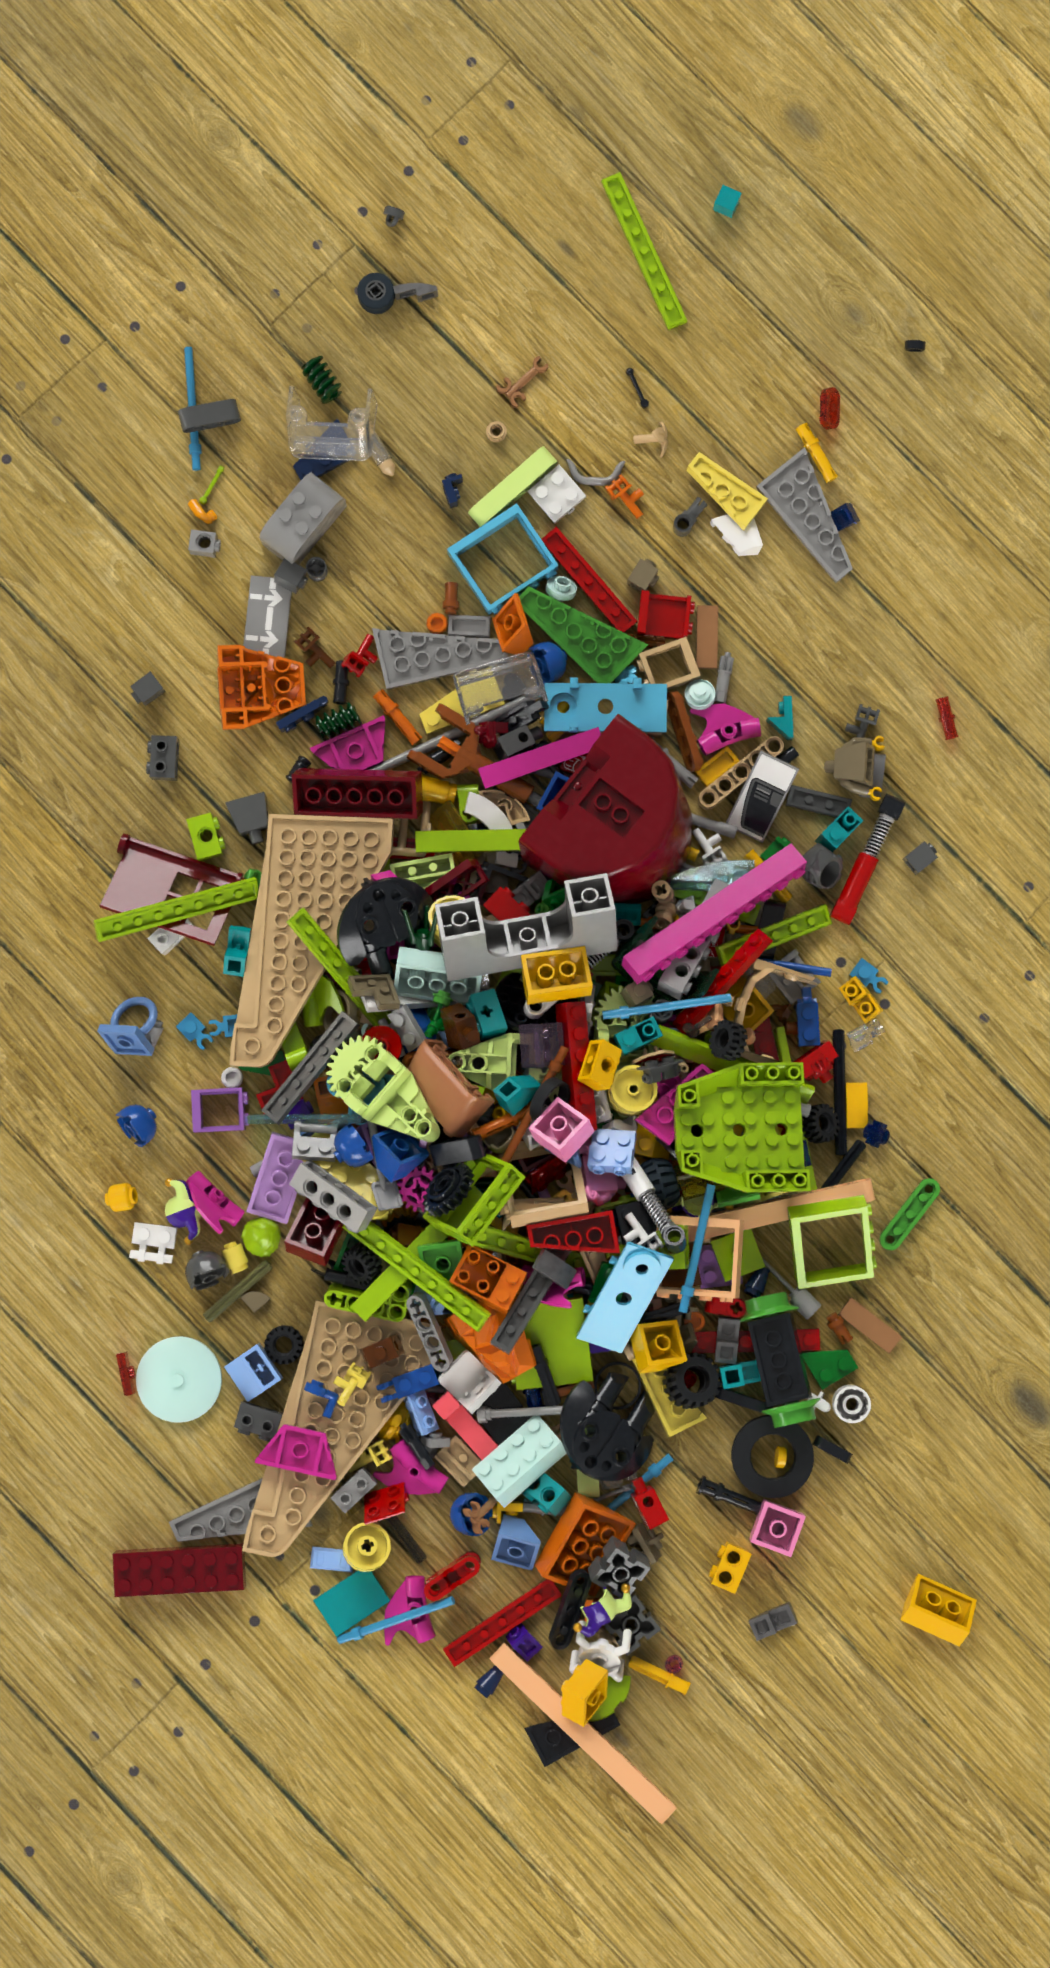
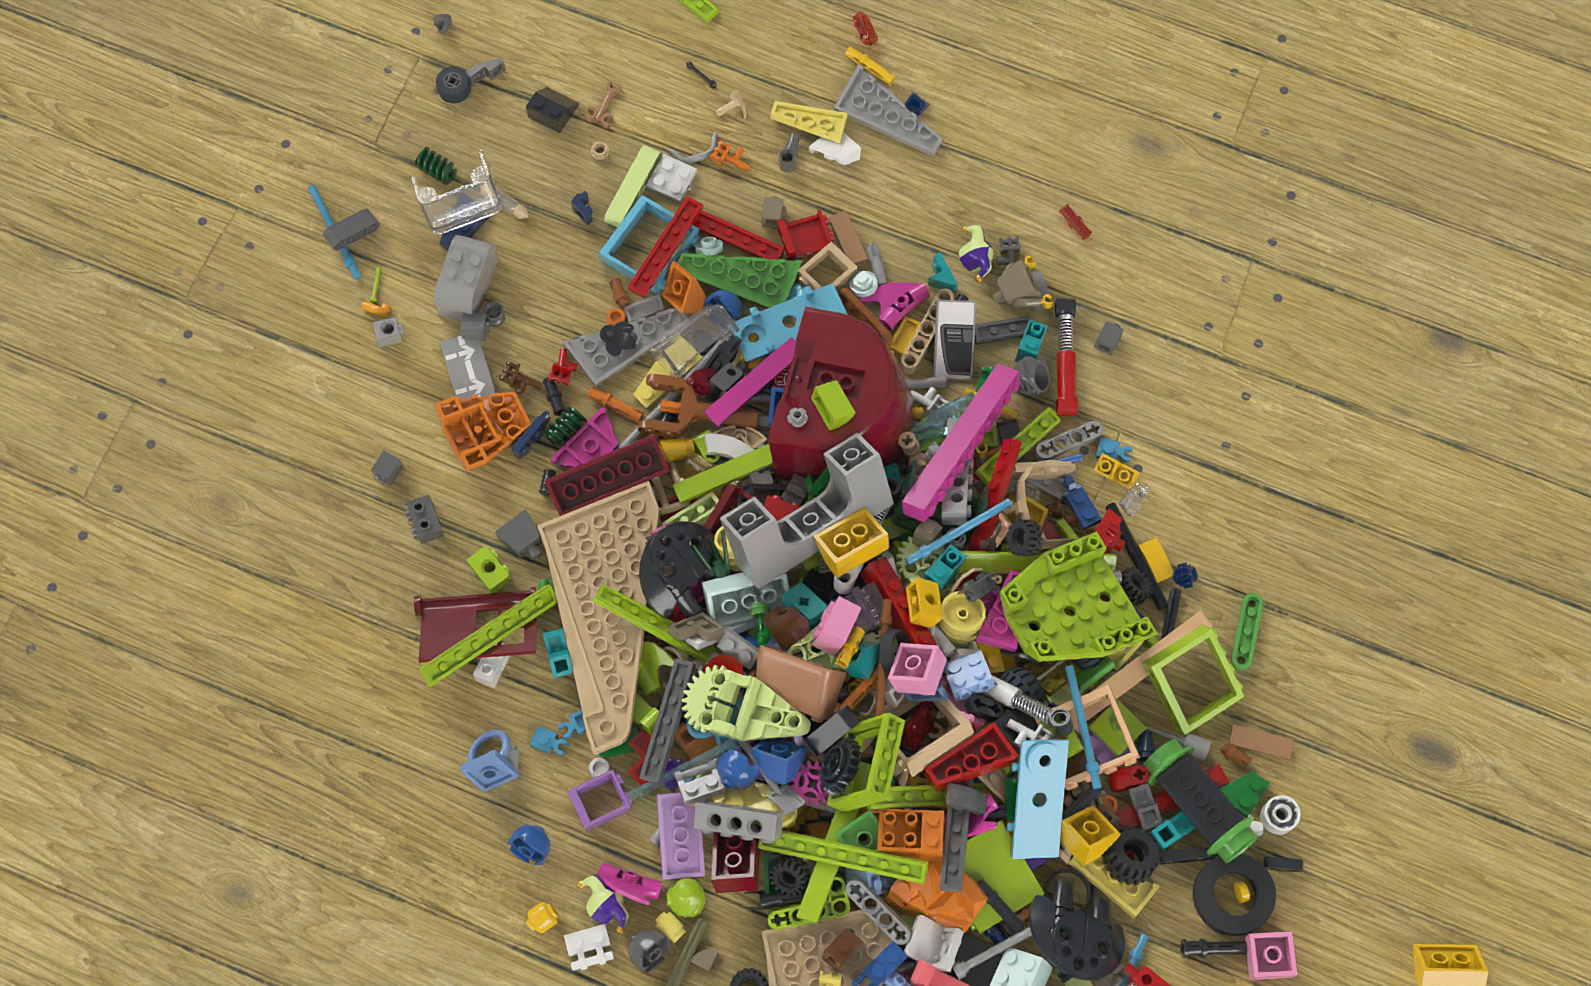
camera: 25 degrees left, 15 degrees down
none -> black slope [526,87,579,133]
none -> black plate [600,322,636,358]
none -> red plate [628,196,703,299]
none -> light grey plate [787,408,808,427]
none -> lime brick [811,380,855,431]
none -> bright pink brick [812,596,861,657]
none -> yellow pin [835,626,865,668]
none -> piece [959,225,994,283]
none -> black beam [965,694,1004,722]
none -> light grey beam [1034,421,1103,461]

